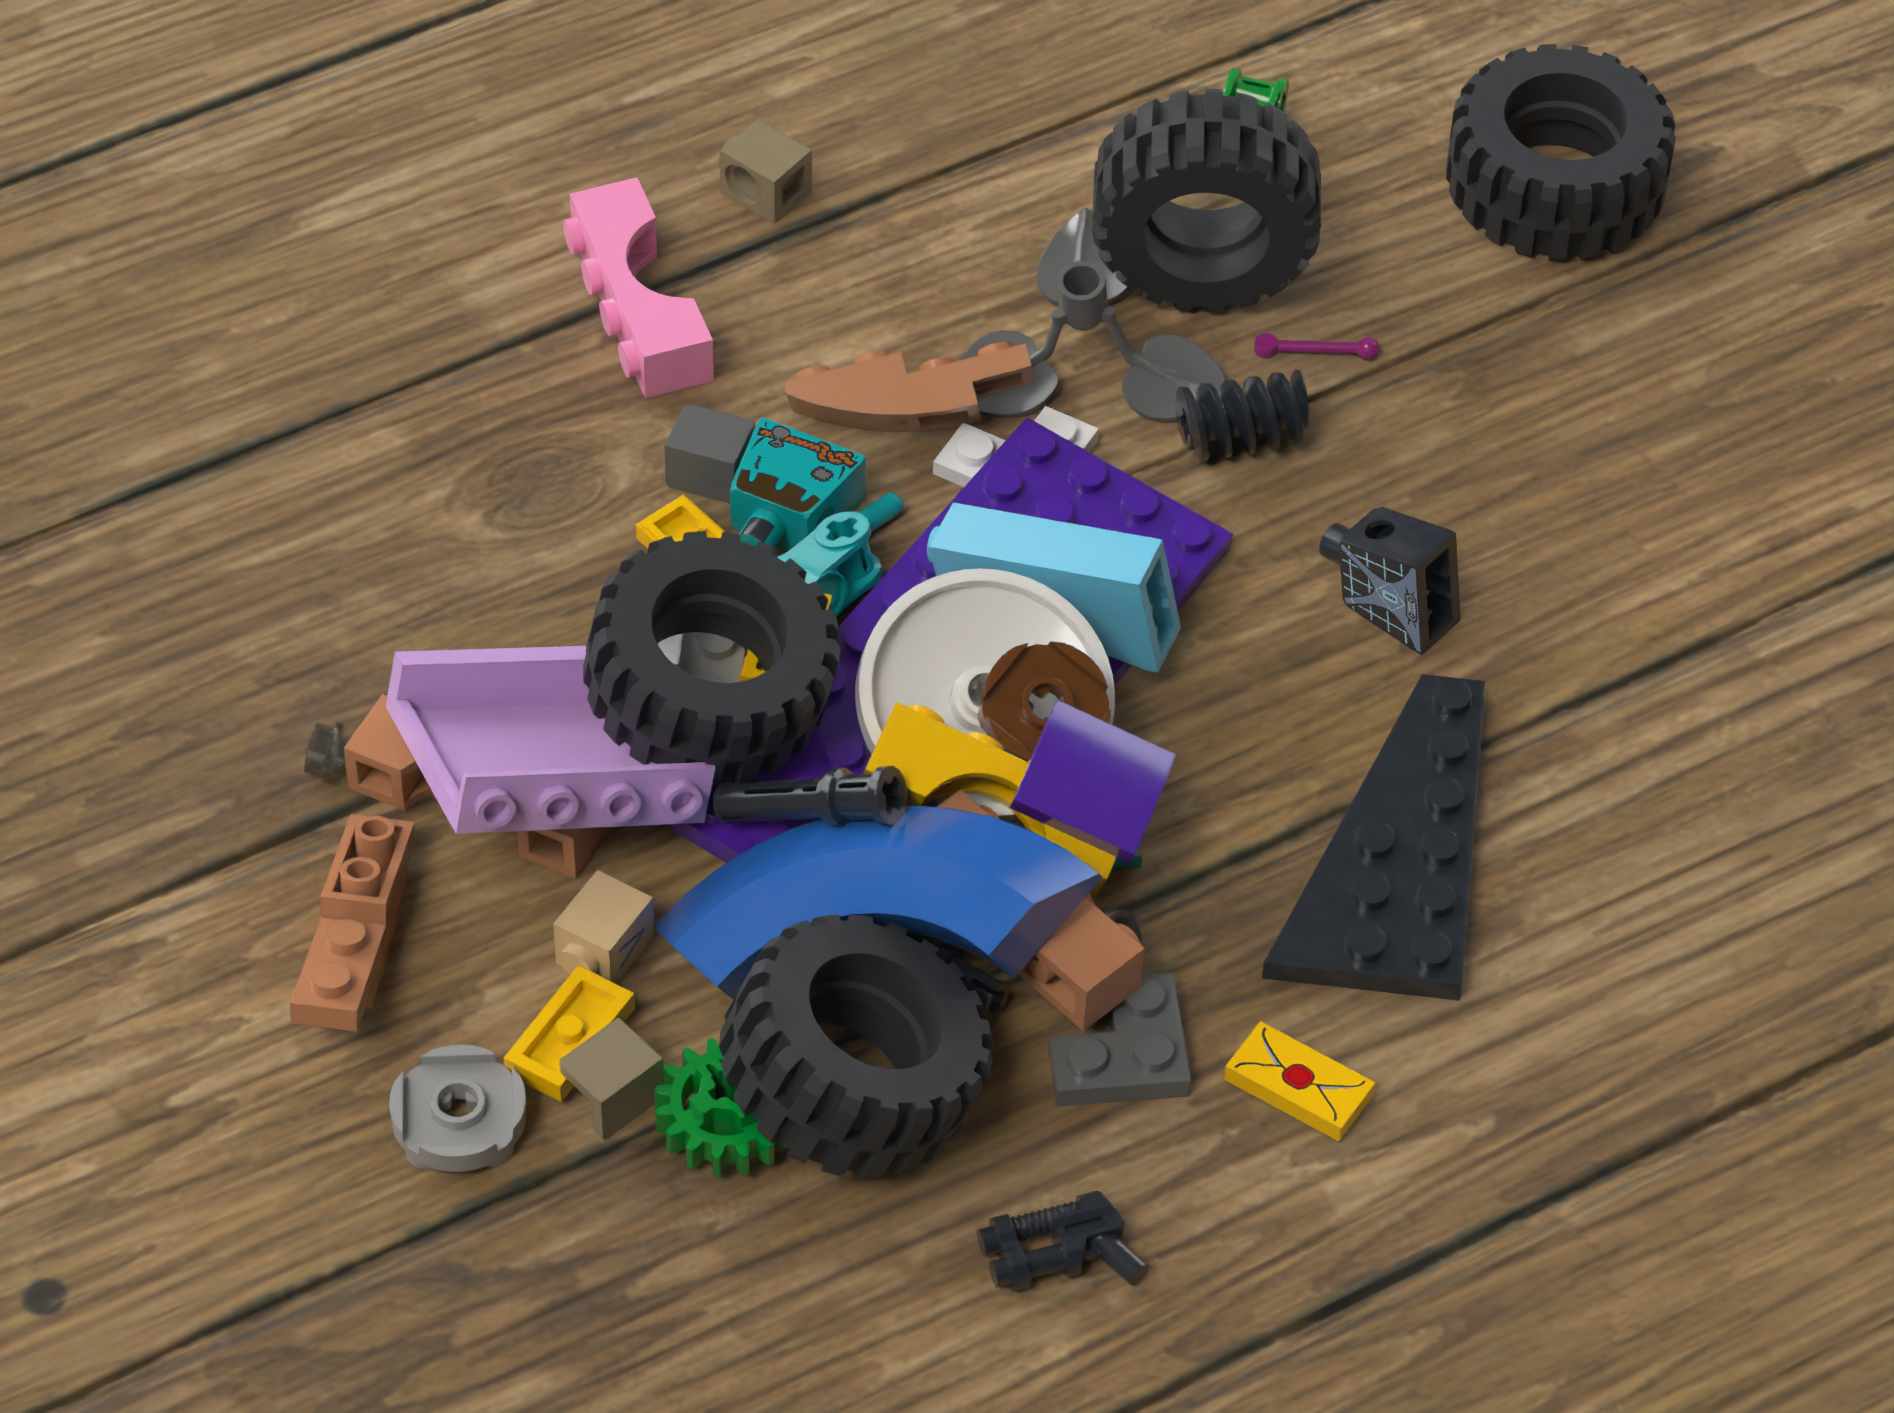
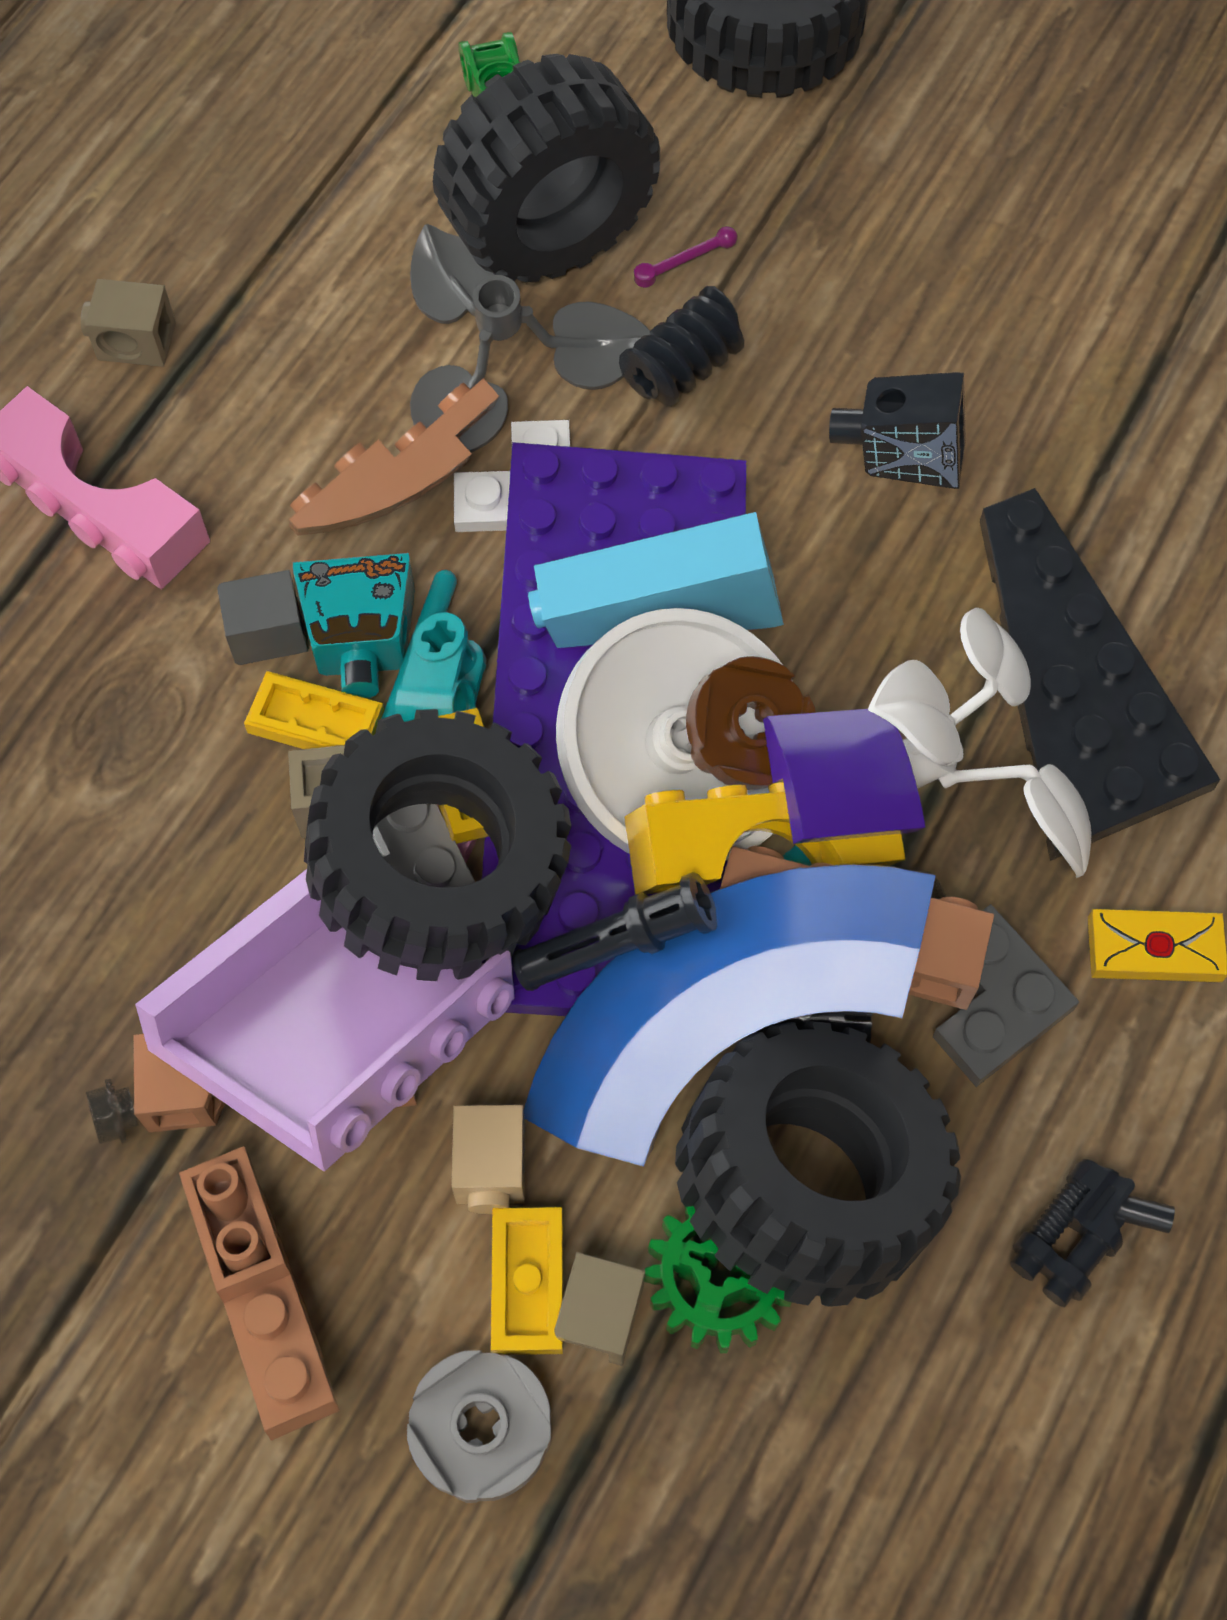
camera: 30 degrees left, 15 degrees up
none -> white plant [868,608,1091,878]

